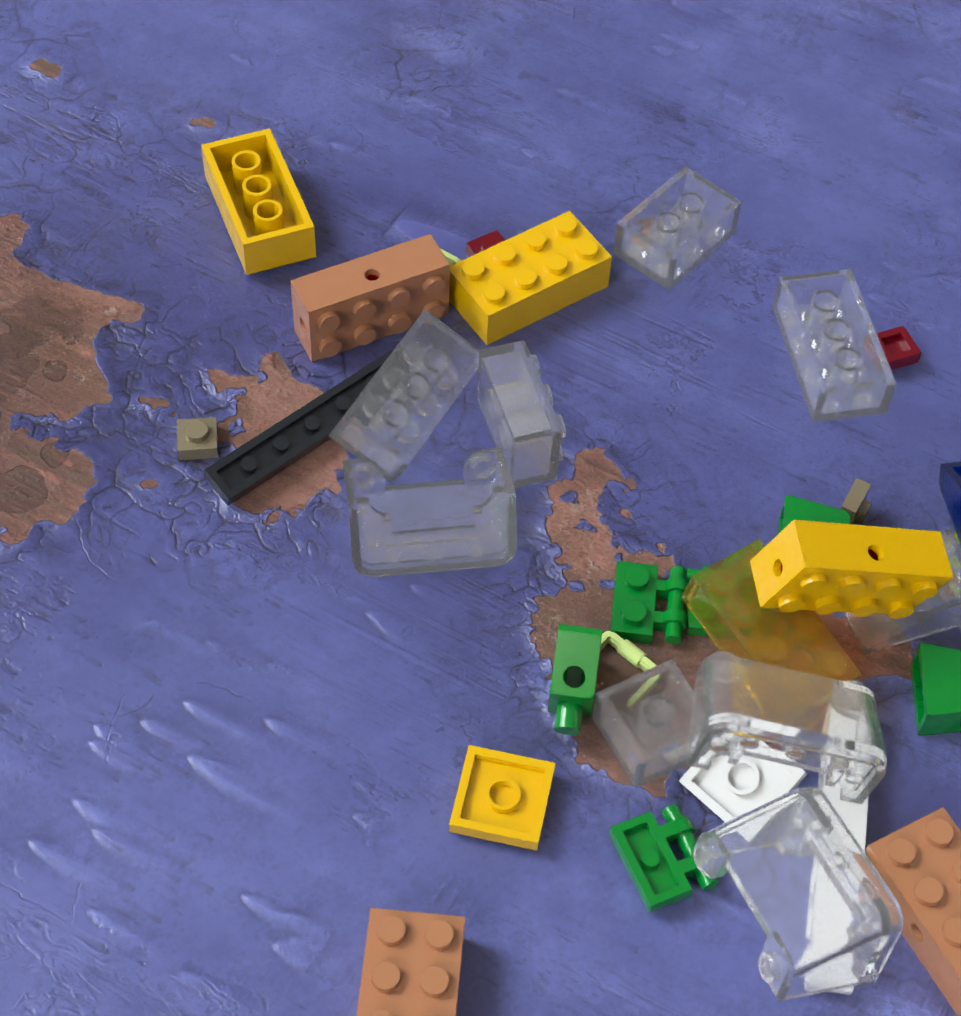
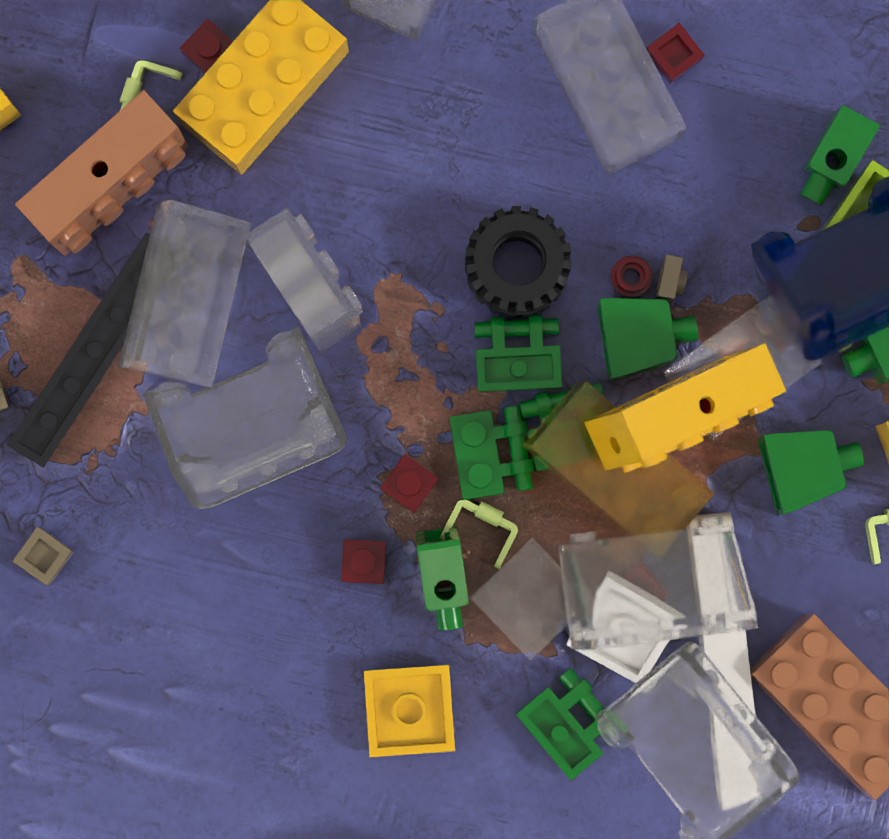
camera: 15 degrees left, 30 degrees up
none -> dark tan plate [12,526,75,586]
none -> dark red plate [341,539,386,584]
none -> dark red plate [380,454,439,514]
none -> black tyre [465,206,572,318]
none -> green plate [474,315,562,393]
none -> dark red plate [610,256,653,298]

